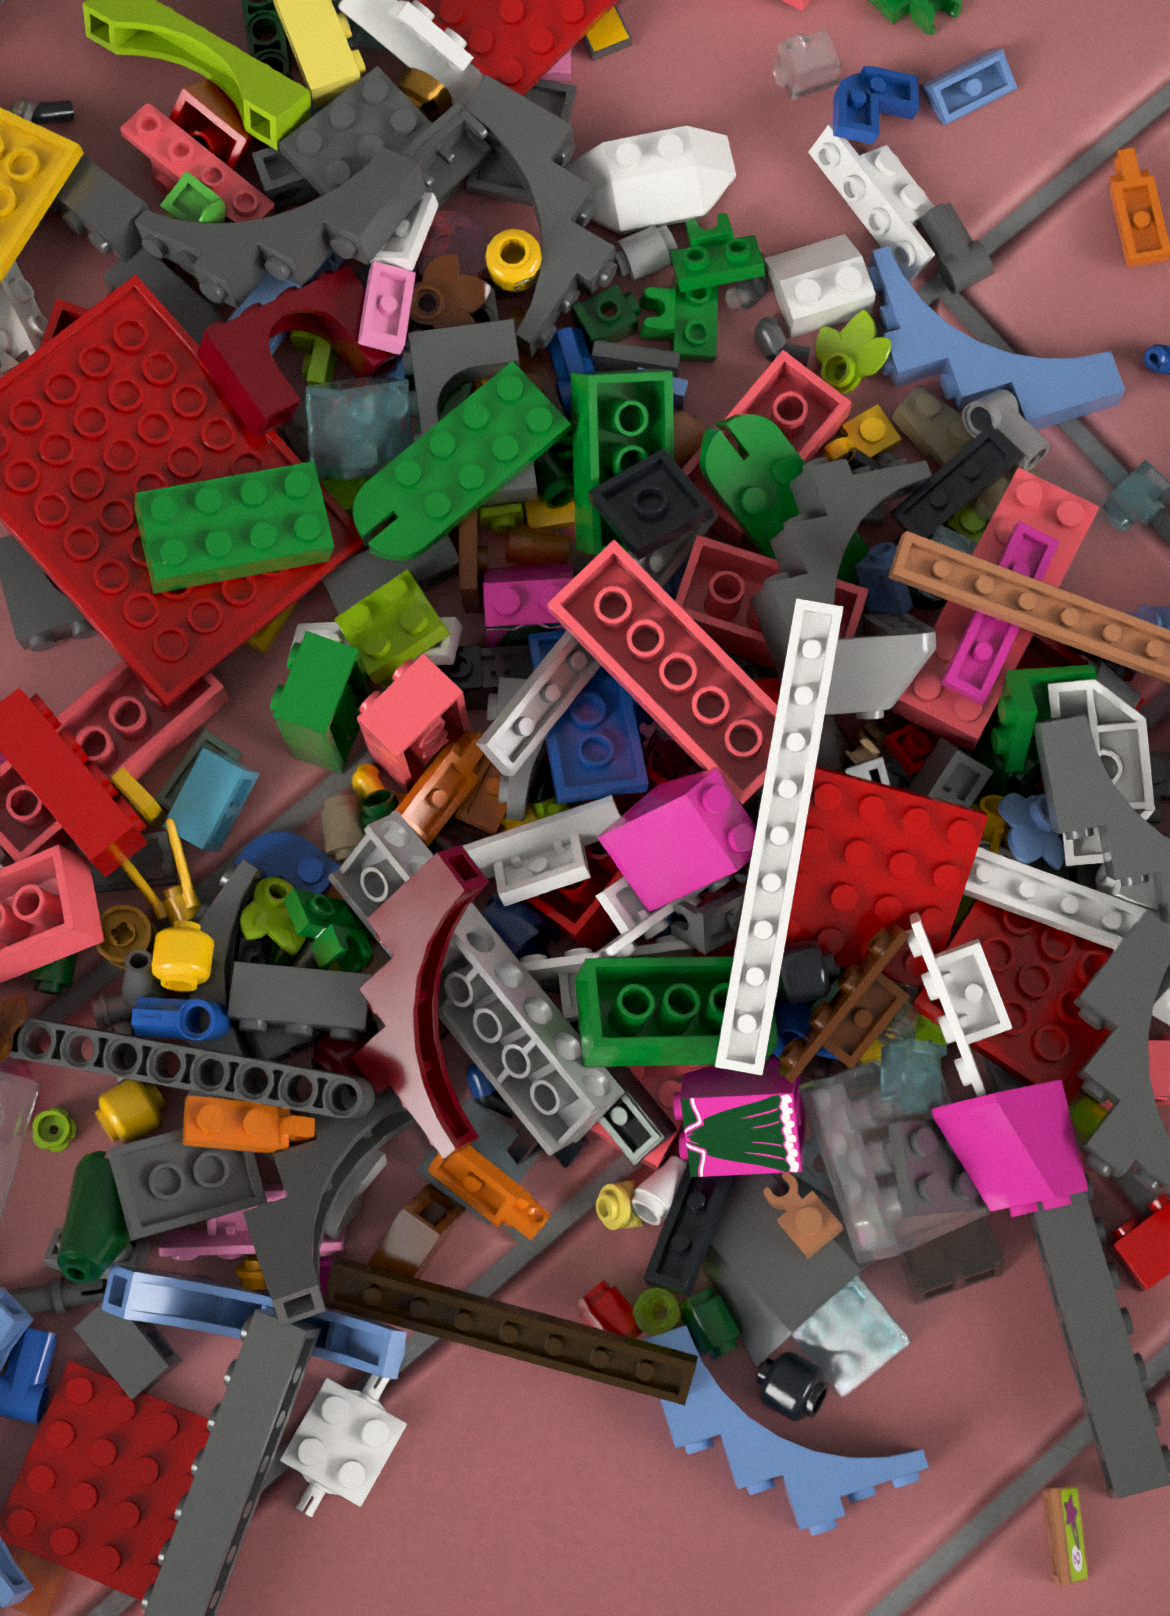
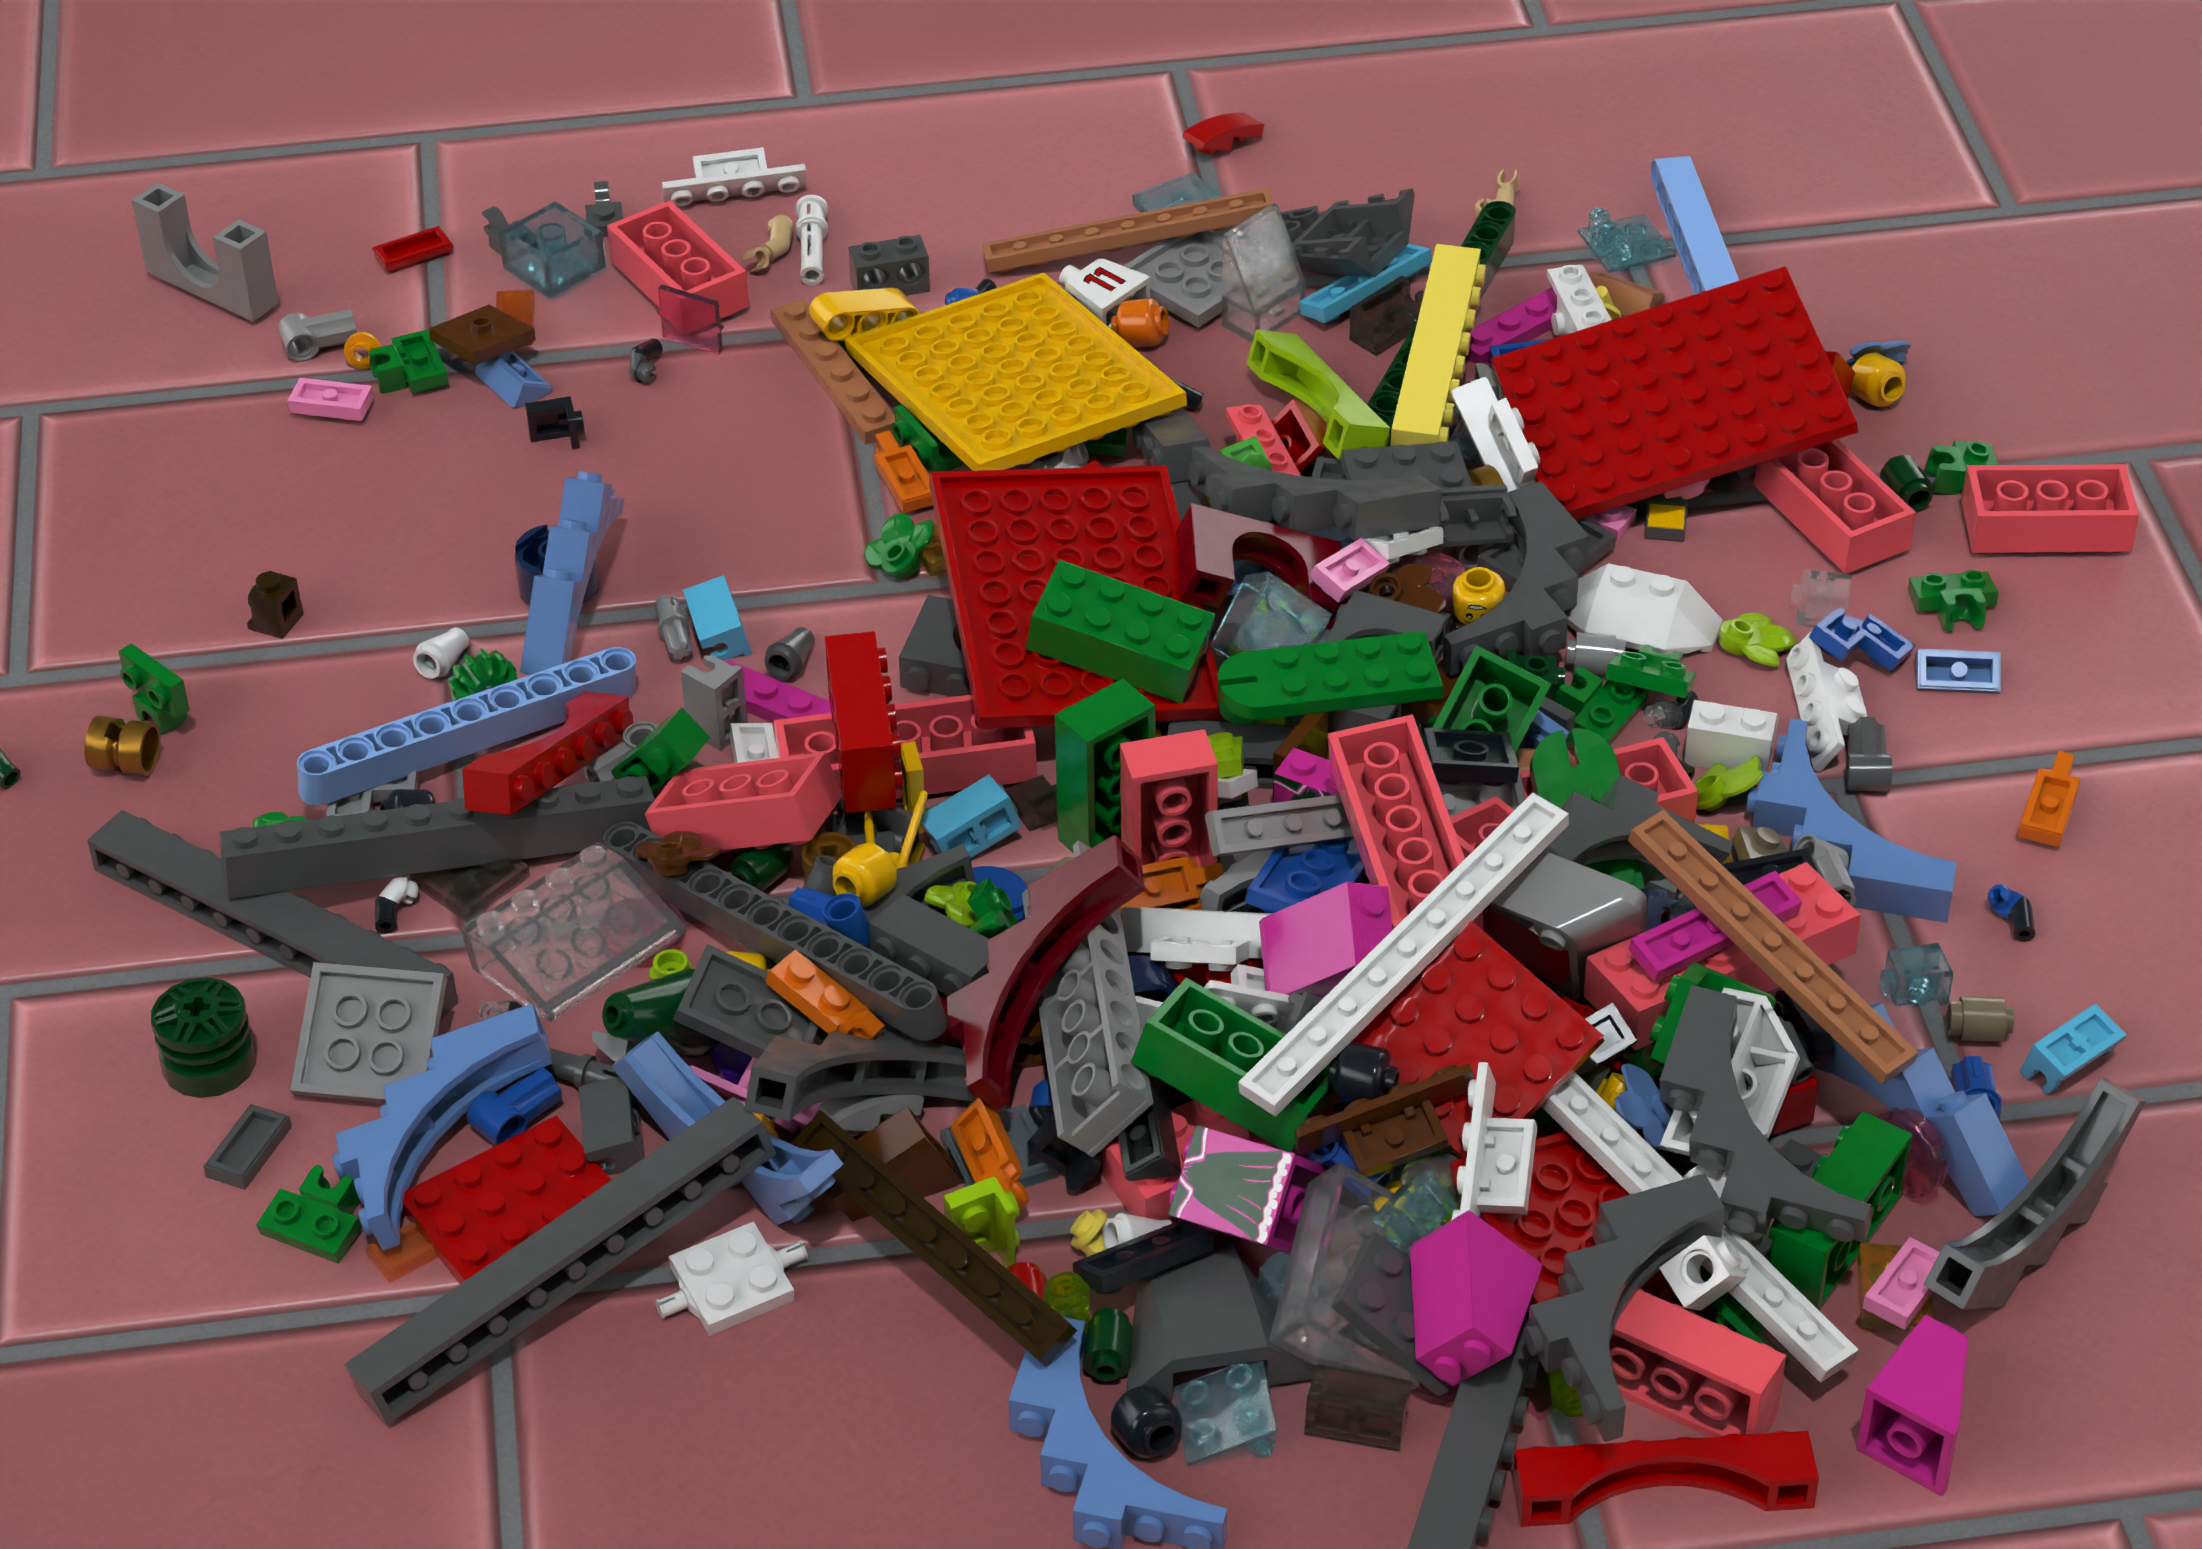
camera: 30 degrees right, 35 degrees down
nougat plate [763,1173,844,1259] -> none
none -> lime bracket [944,1176,1020,1268]
none -> clear smoke bracket [1006,775,1058,832]
none -> lime plate [1718,613,1798,667]

